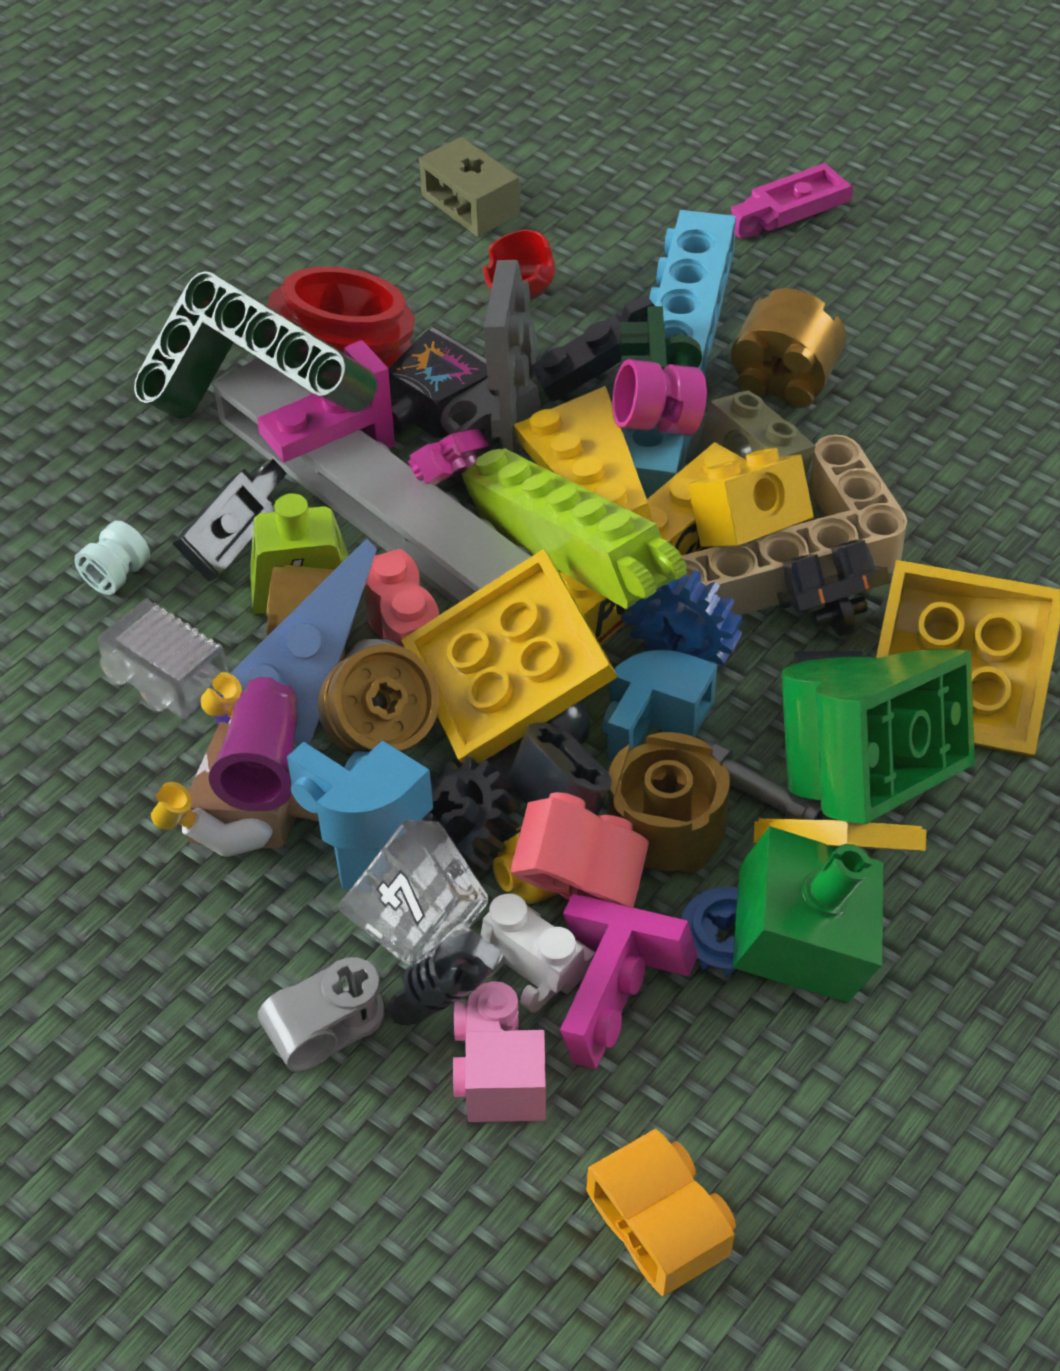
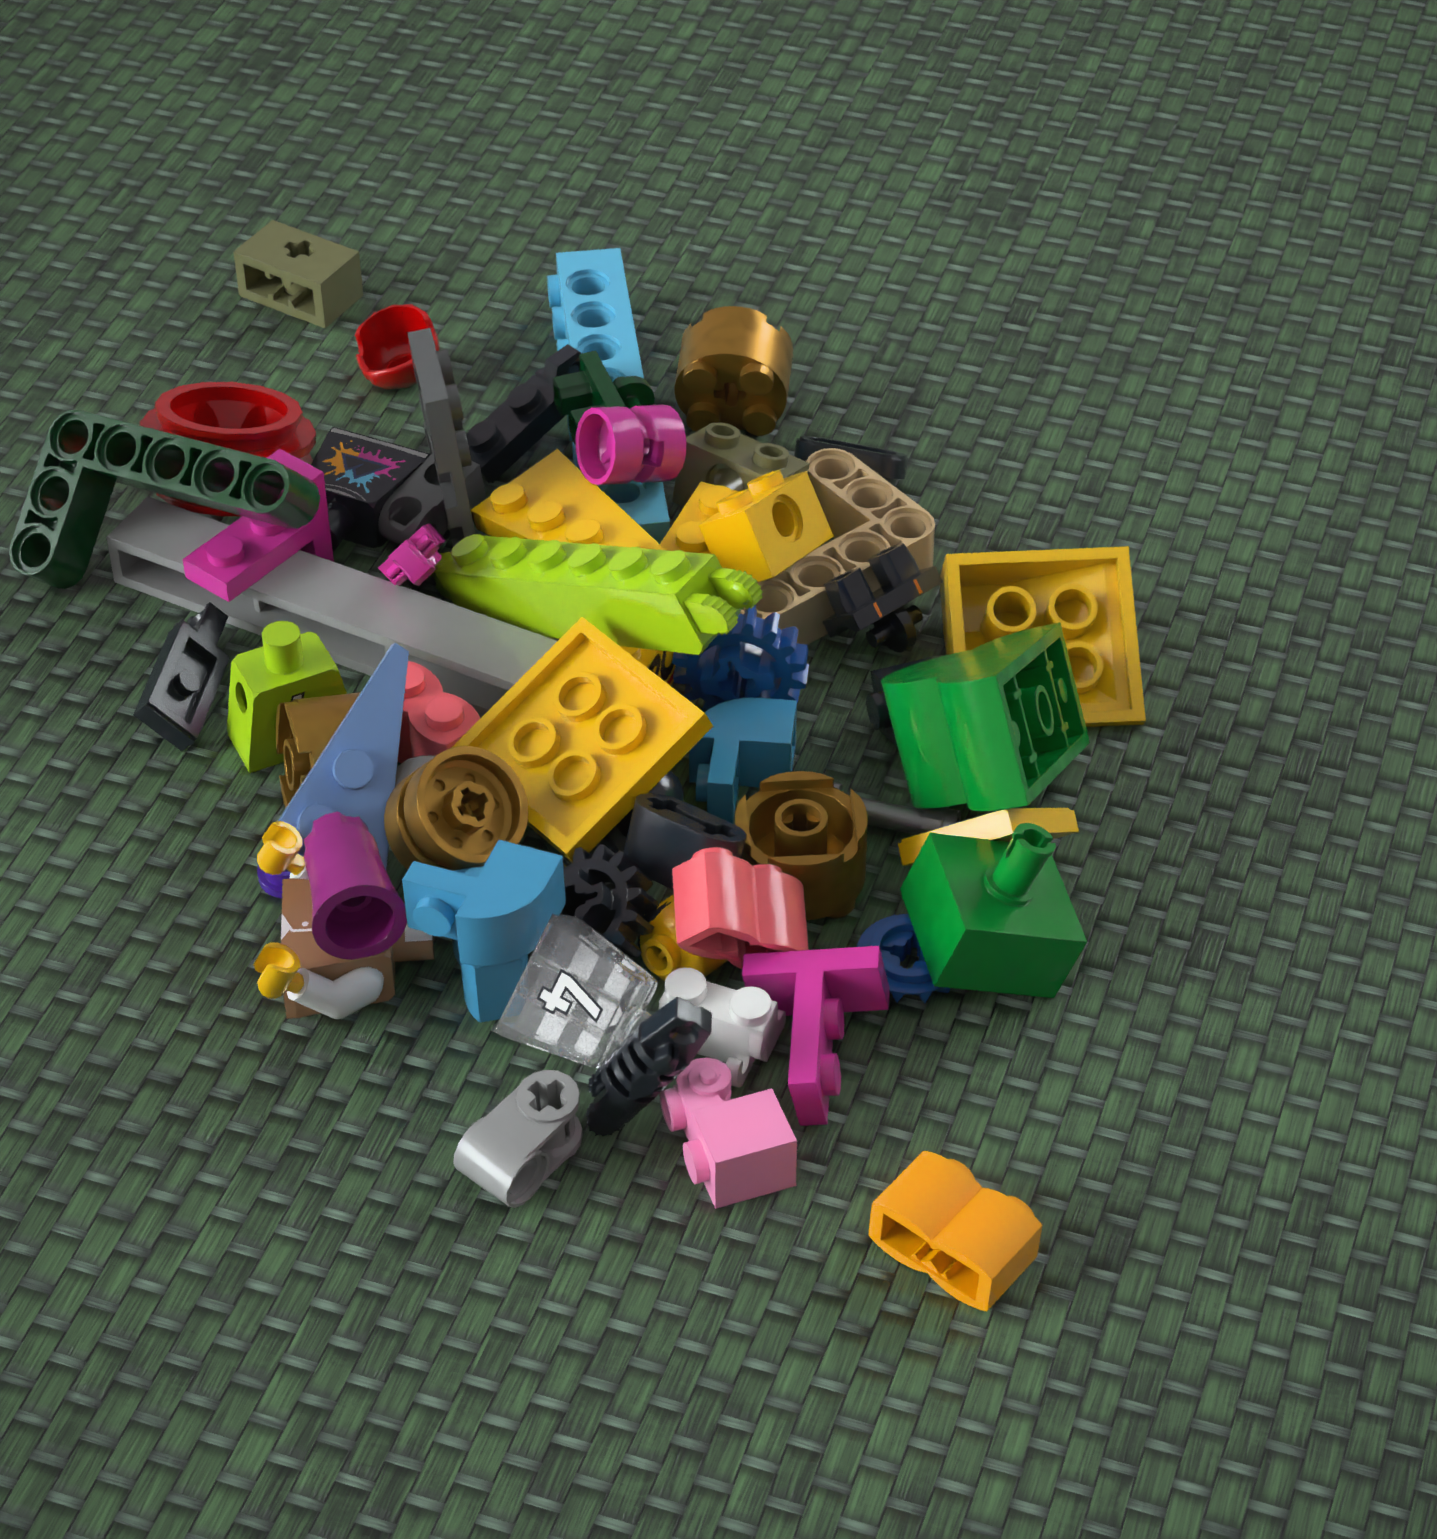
camera: 20 degrees left, 5 degrees down
light aqua wheel [74,520,151,595] -> none
clear brick [97,597,228,719] -> none
dark pink hinge [731,163,853,239] -> none
none -> black tile [794,436,908,479]

